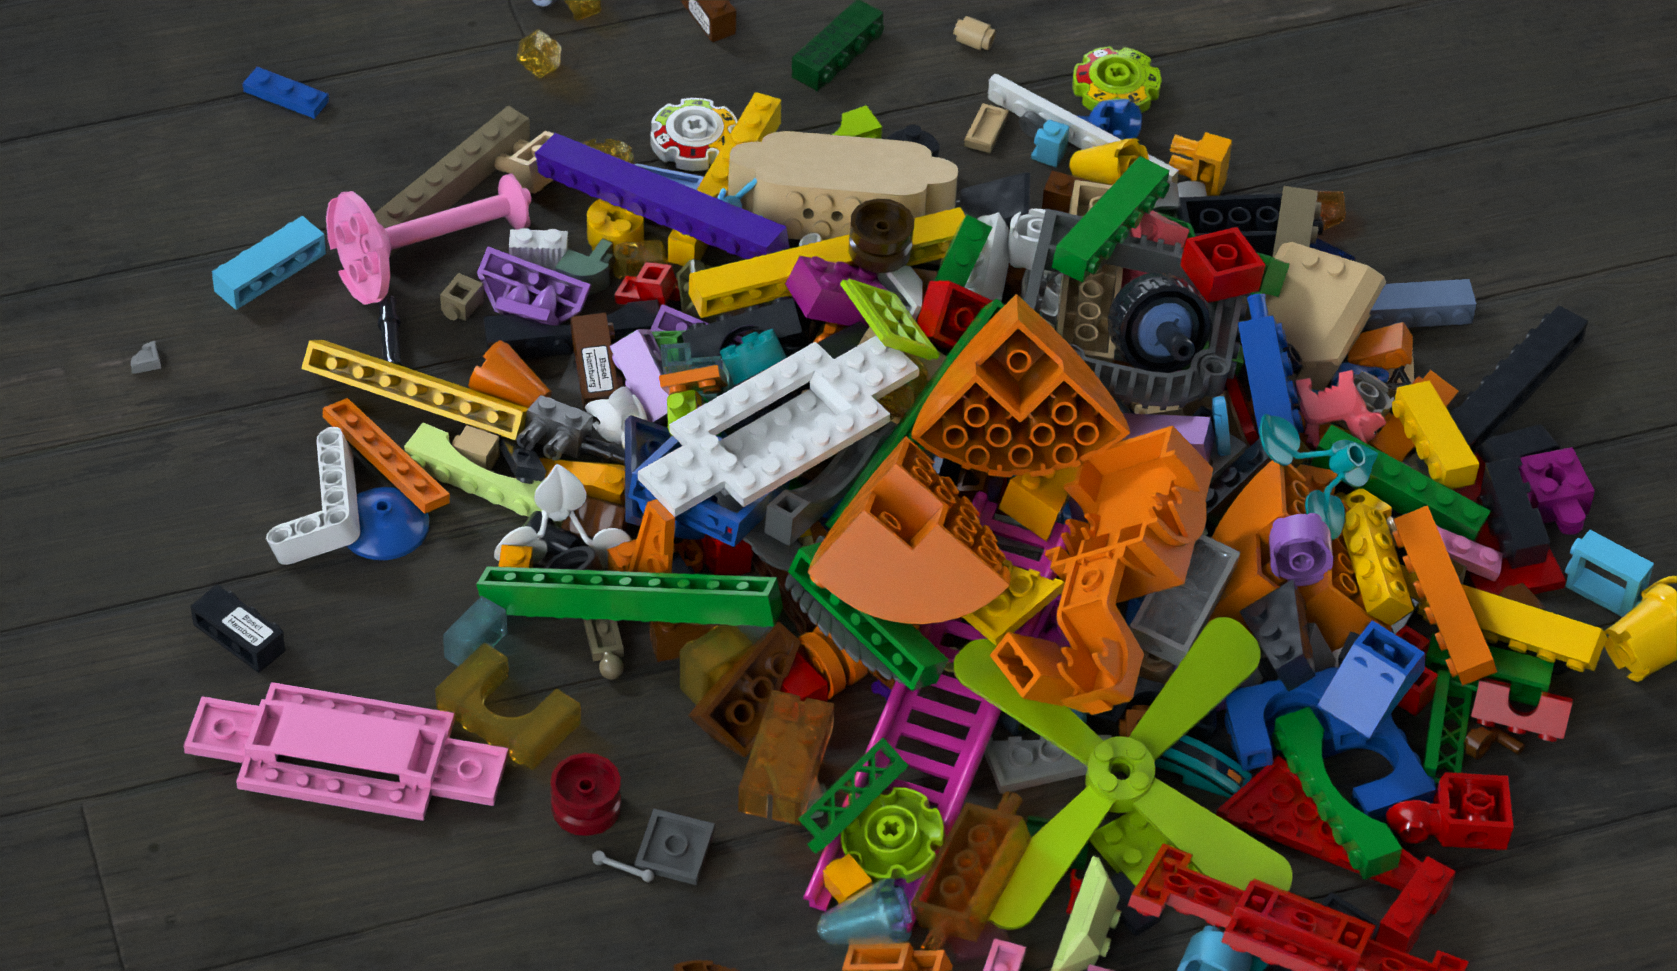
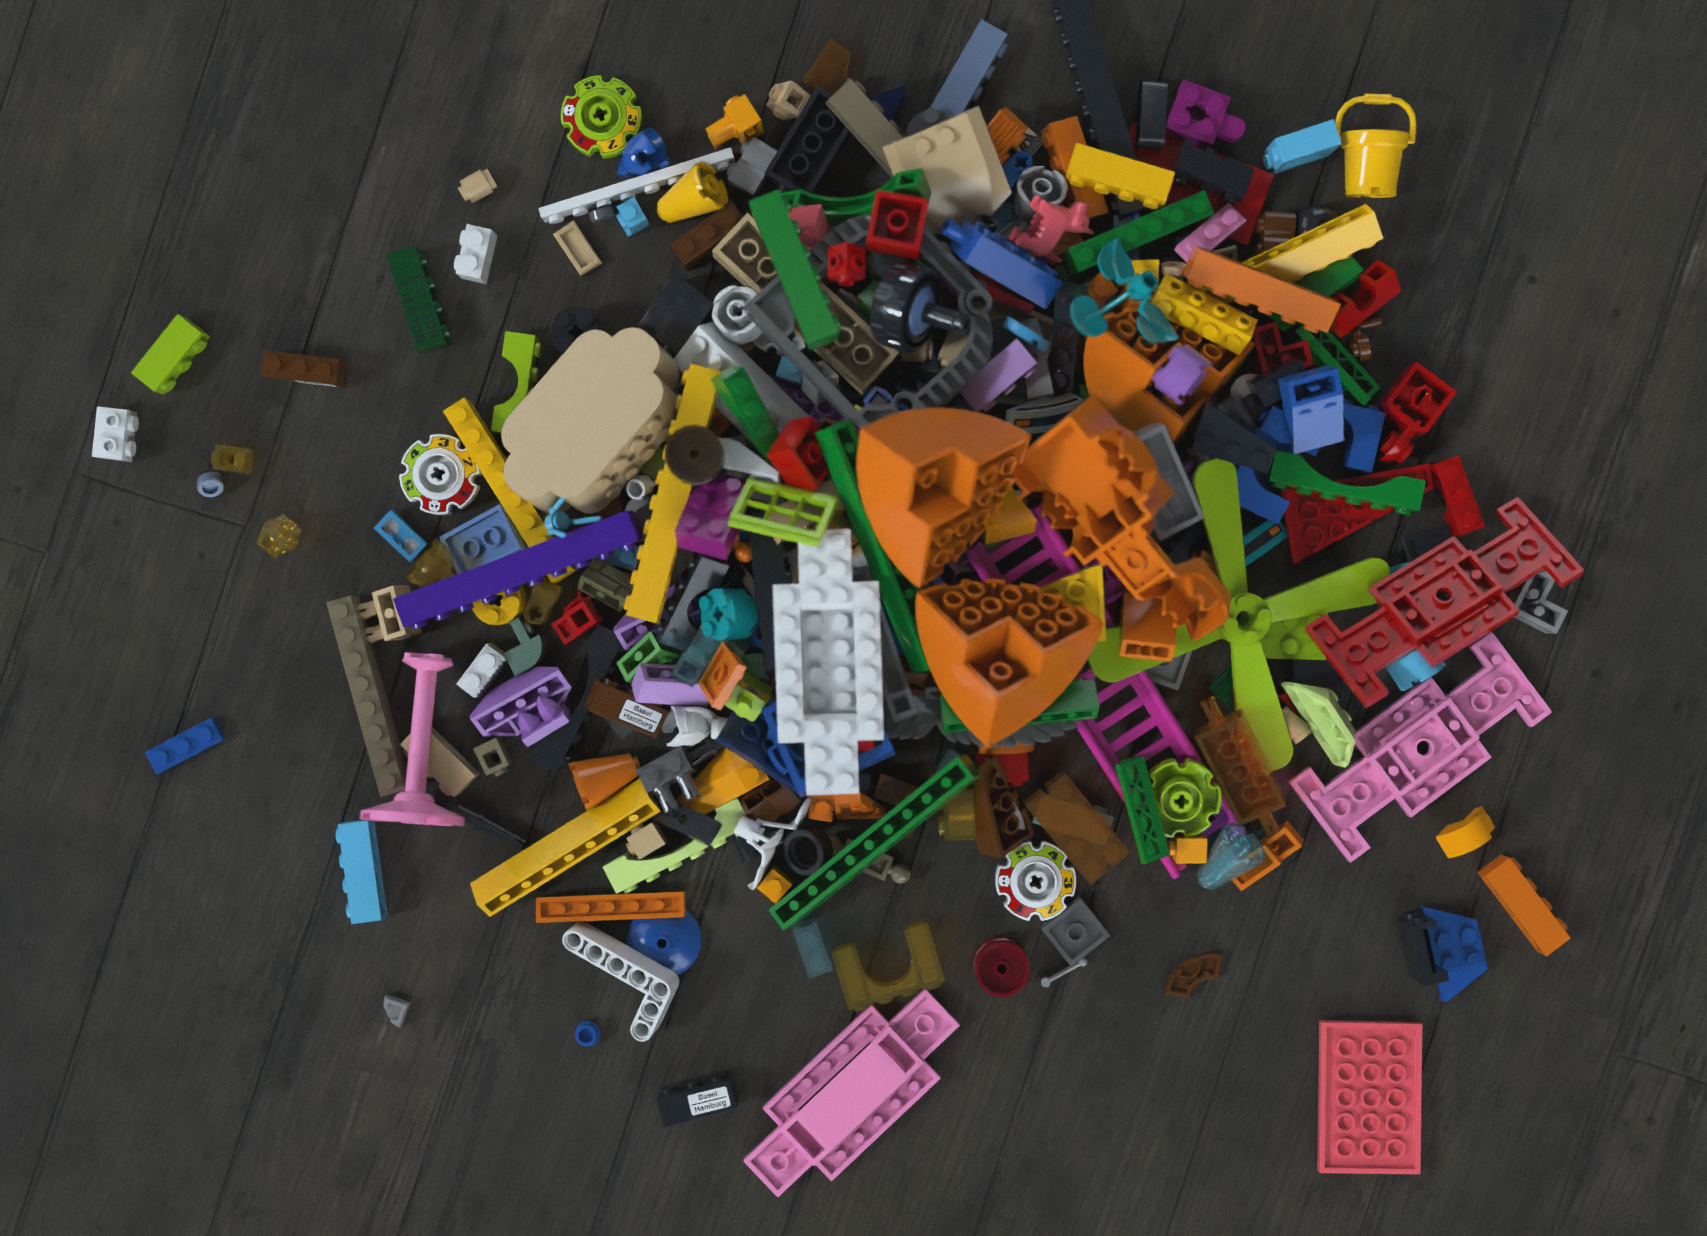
camera: 55 degrees left, 40 degrees up
none -> dark azure piece [374,510,429,563]
none -> tan brick [400,727,480,797]
none -> white brick [454,224,497,284]
none -> blue plate [575,1021,600,1047]
none -> tan brick [766,80,811,120]
none -> red brick [828,242,866,286]
none -> white piece [995,840,1076,921]
none -> tan cone [1282,706,1311,744]

